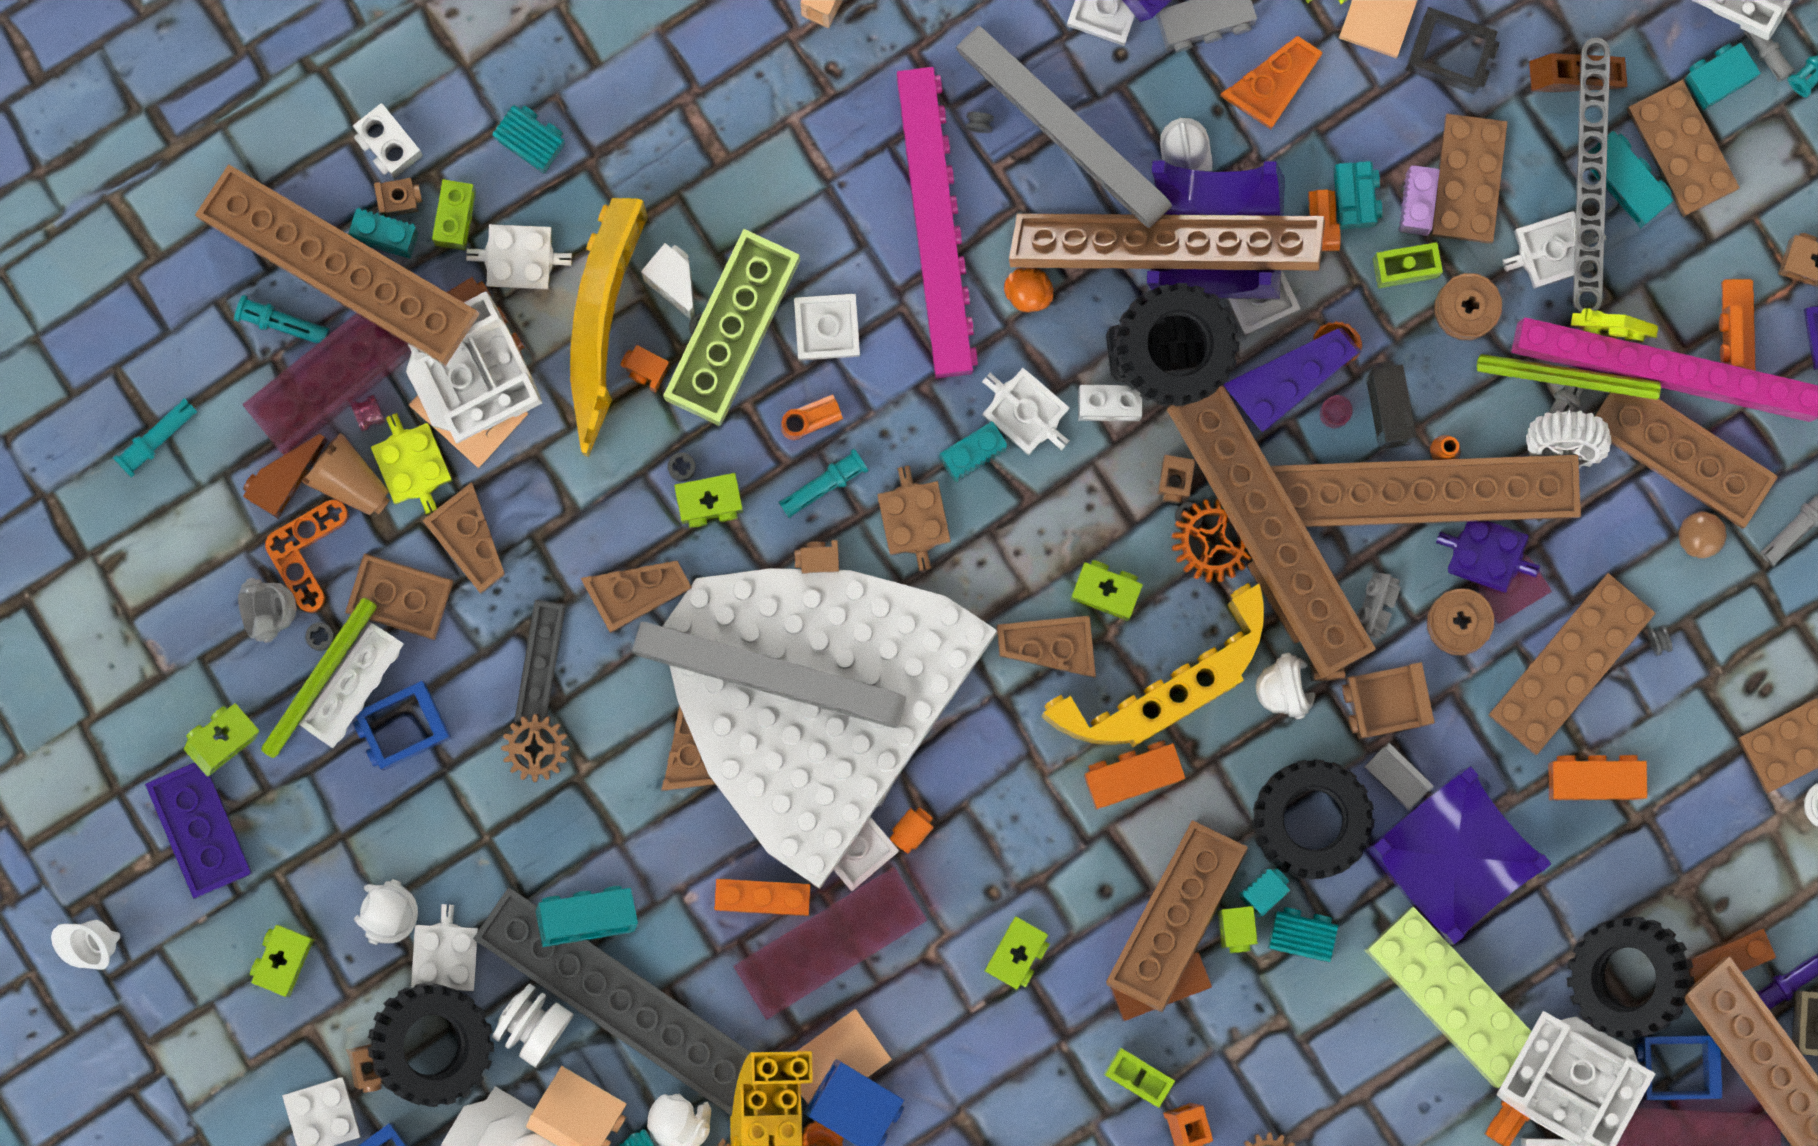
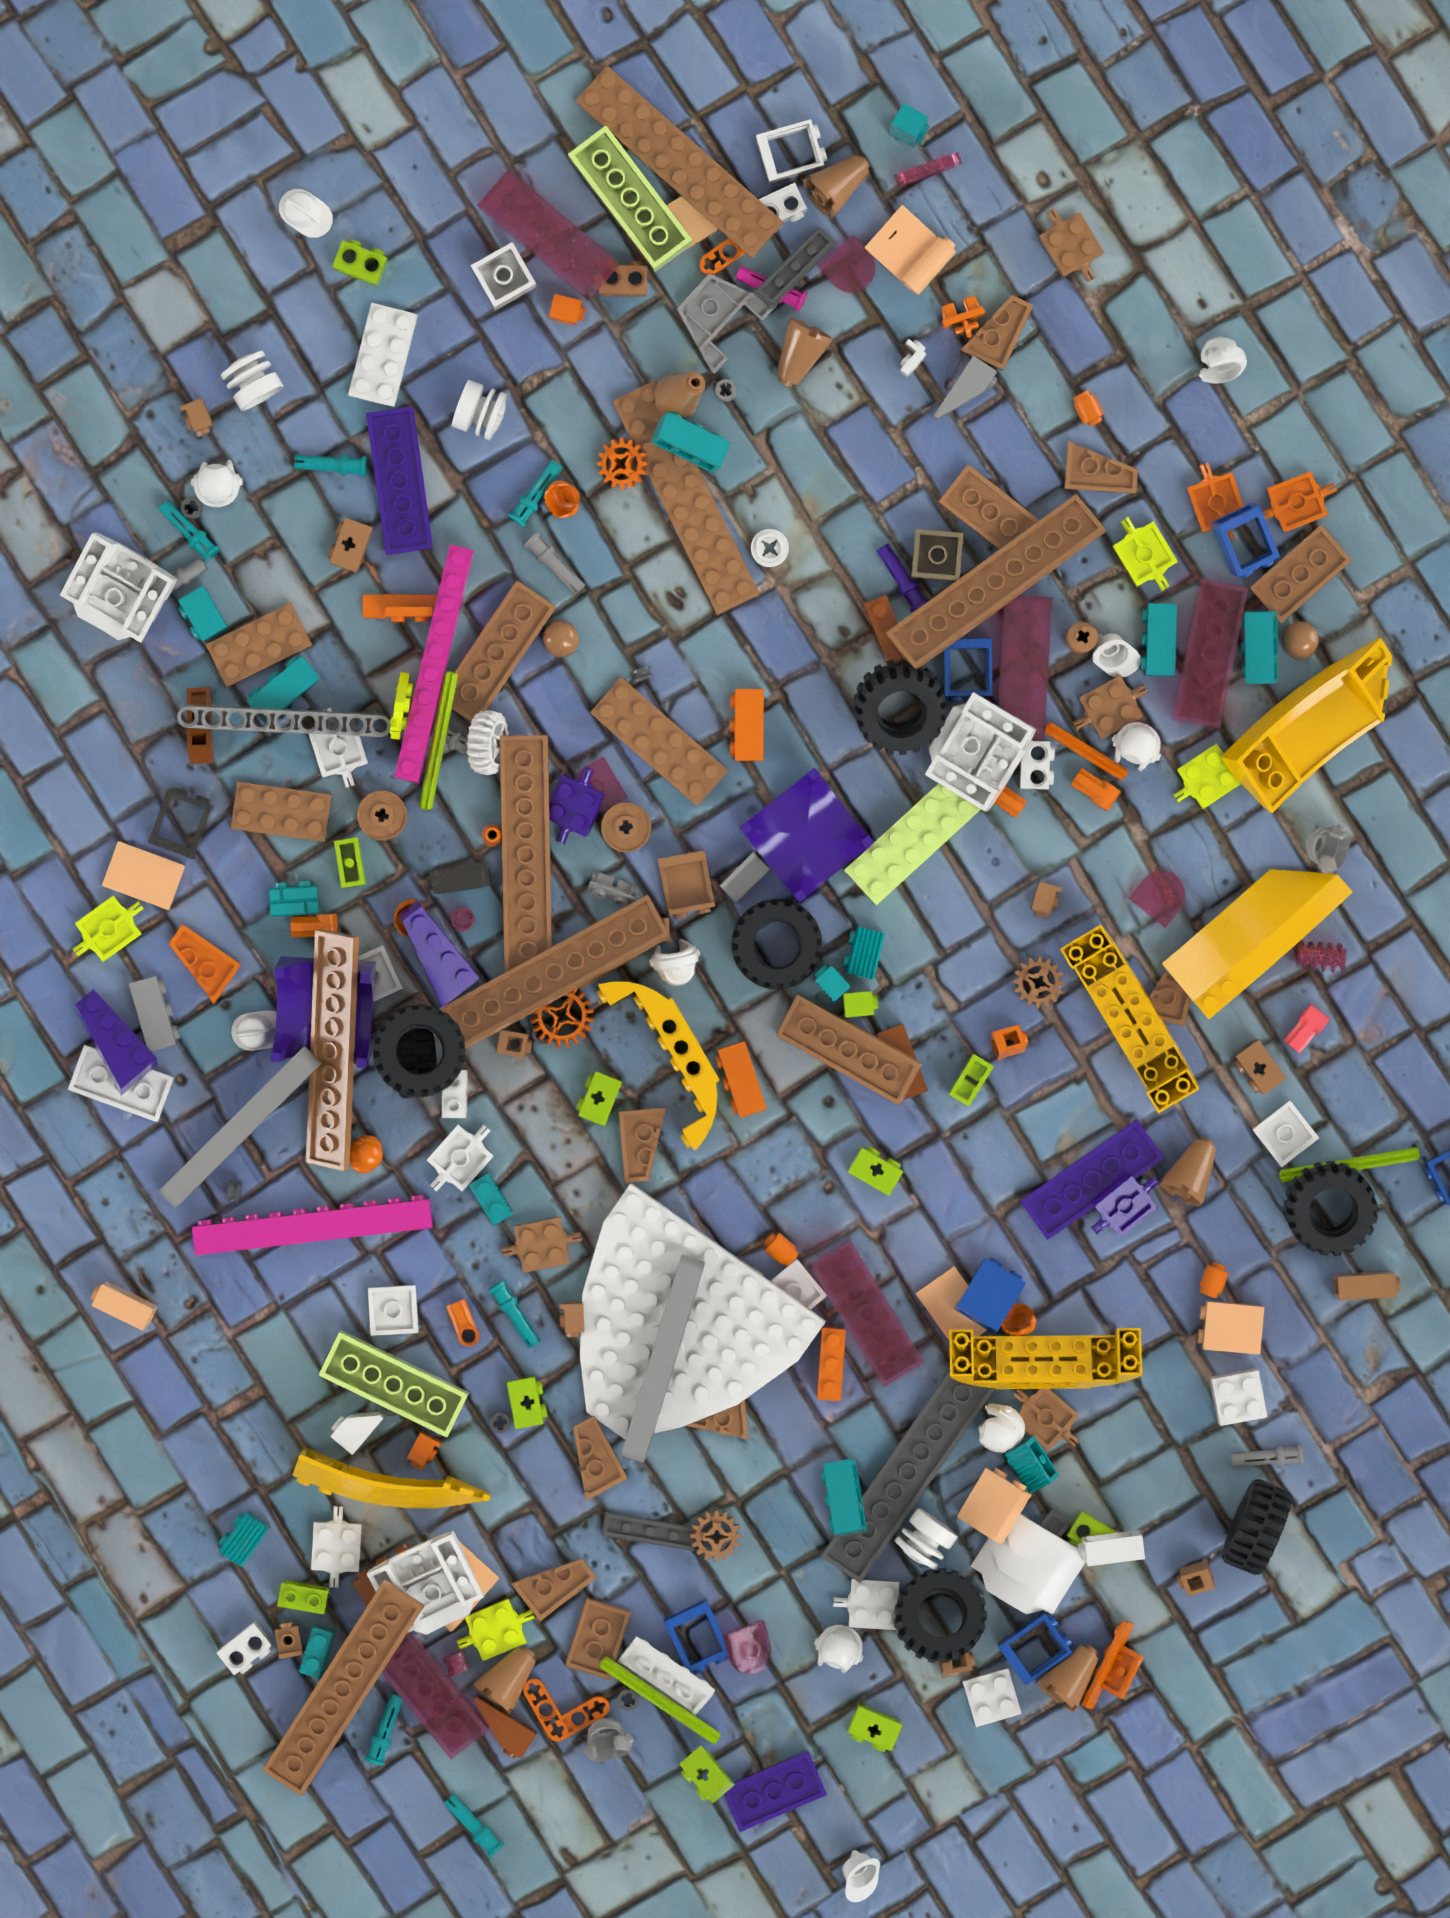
camera: 85 degrees left, 5 degrees up
lavender brick [1398,165,1440,236] -> none
none -> clear pink tile [723,1620,771,1674]

